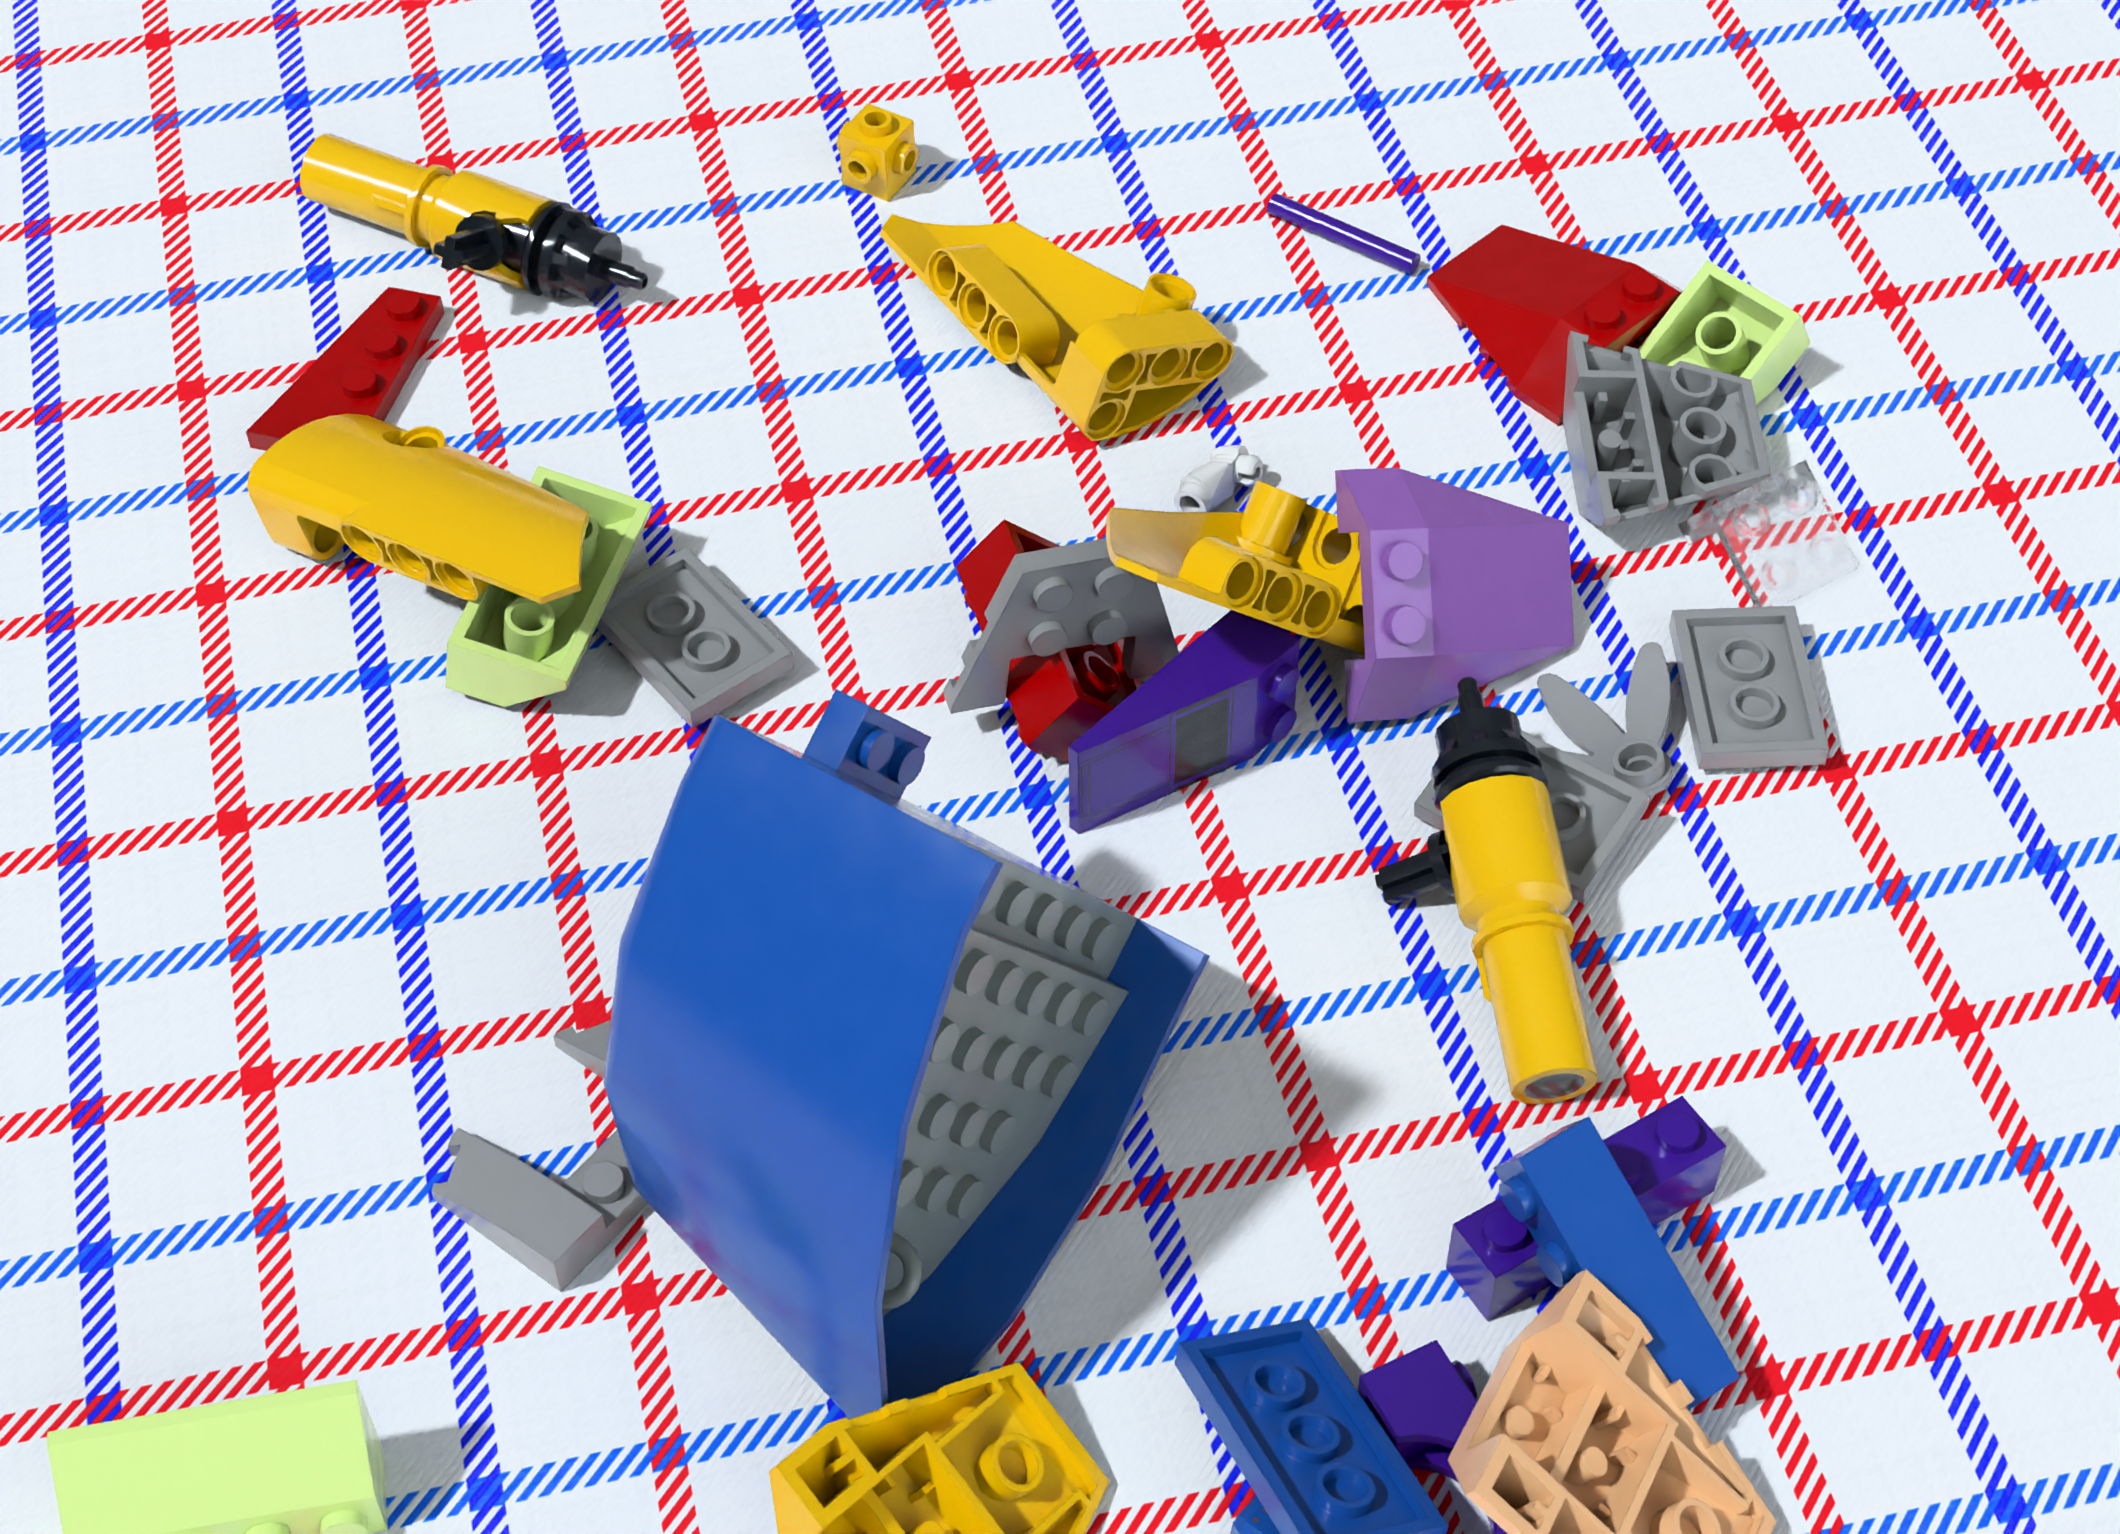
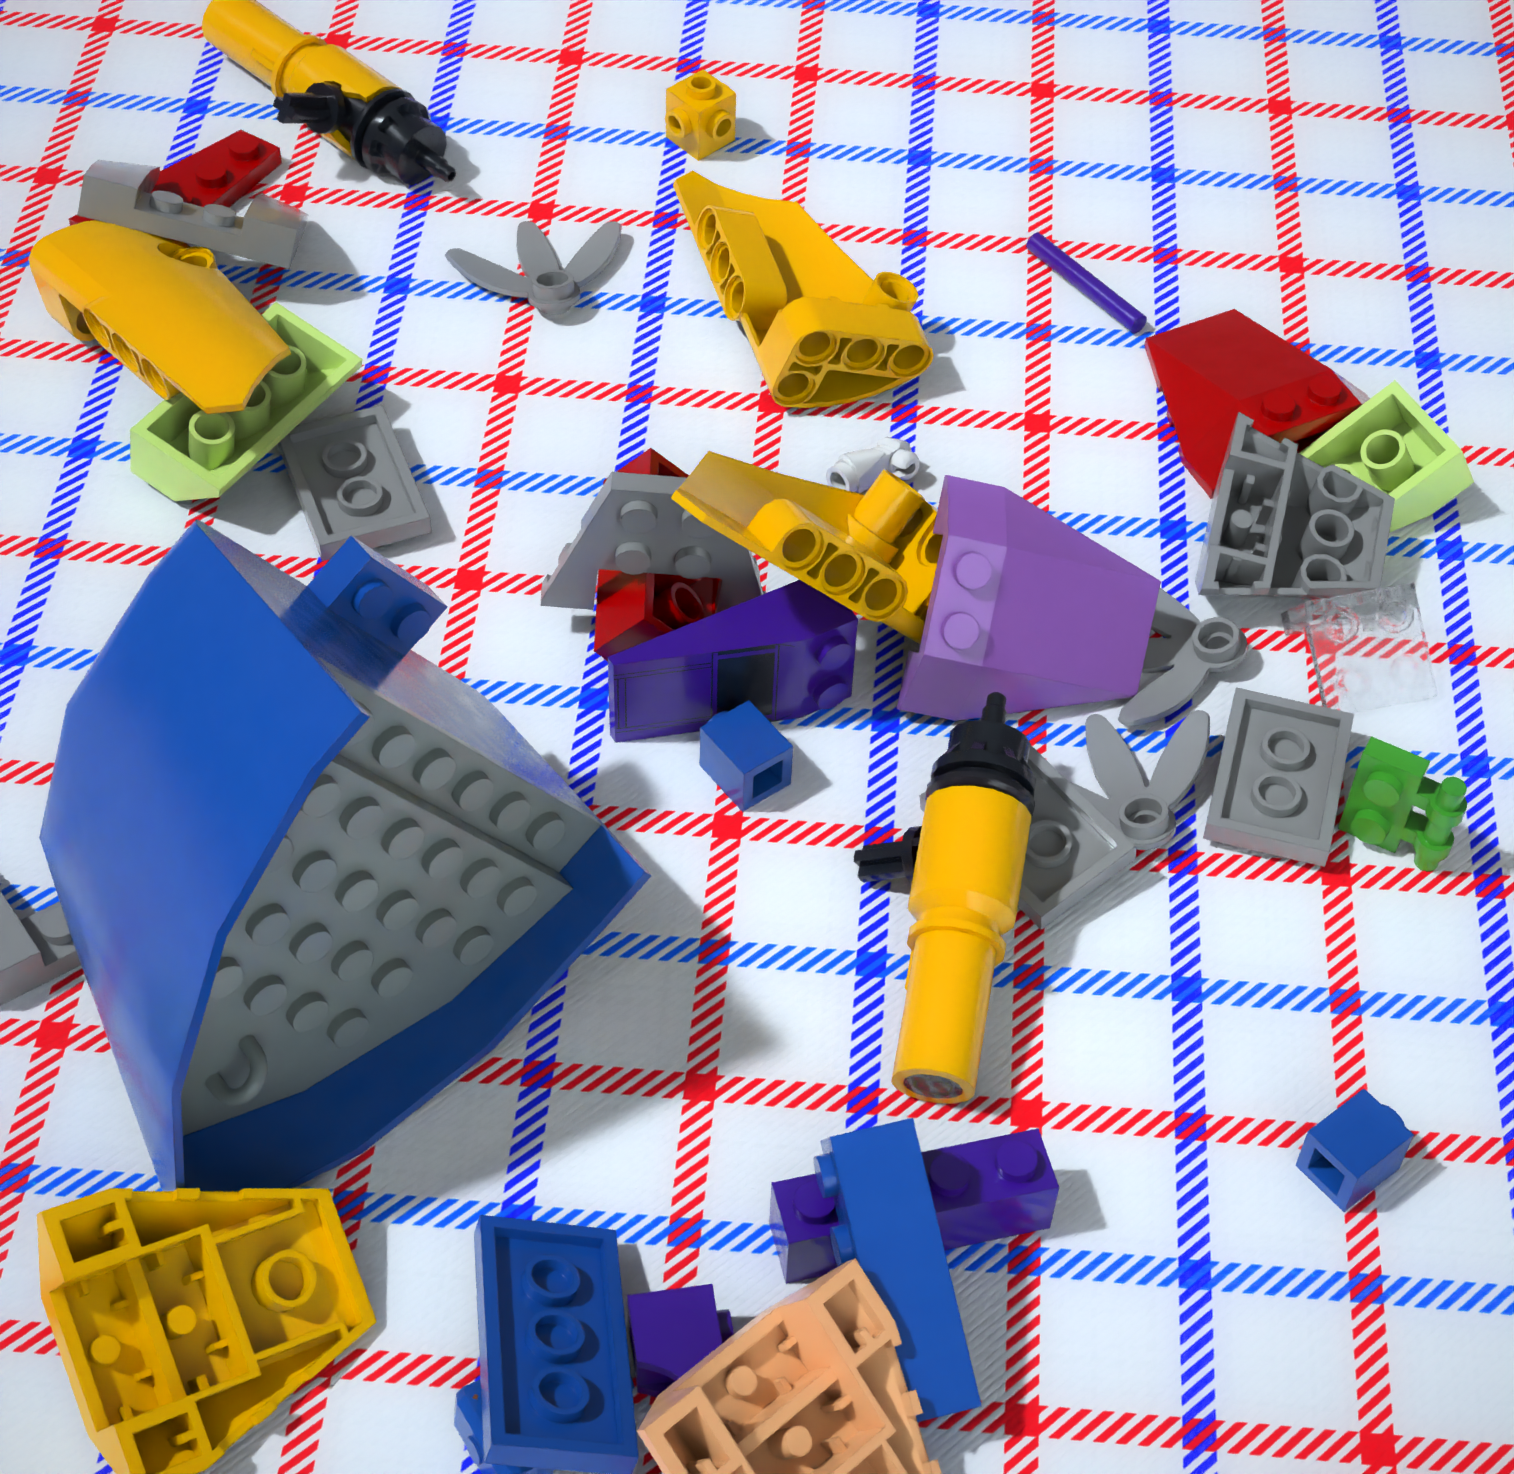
camera: 15 degrees right, 0 degrees up
none -> light grey wedge [77,160,309,269]
none -> light grey plant [445,221,622,315]
none -> blue brick [699,700,793,812]
none -> light grey plant [1118,588,1248,726]
none -> blue brick [1295,1089,1414,1212]
none -> bright green plate [1338,736,1467,872]

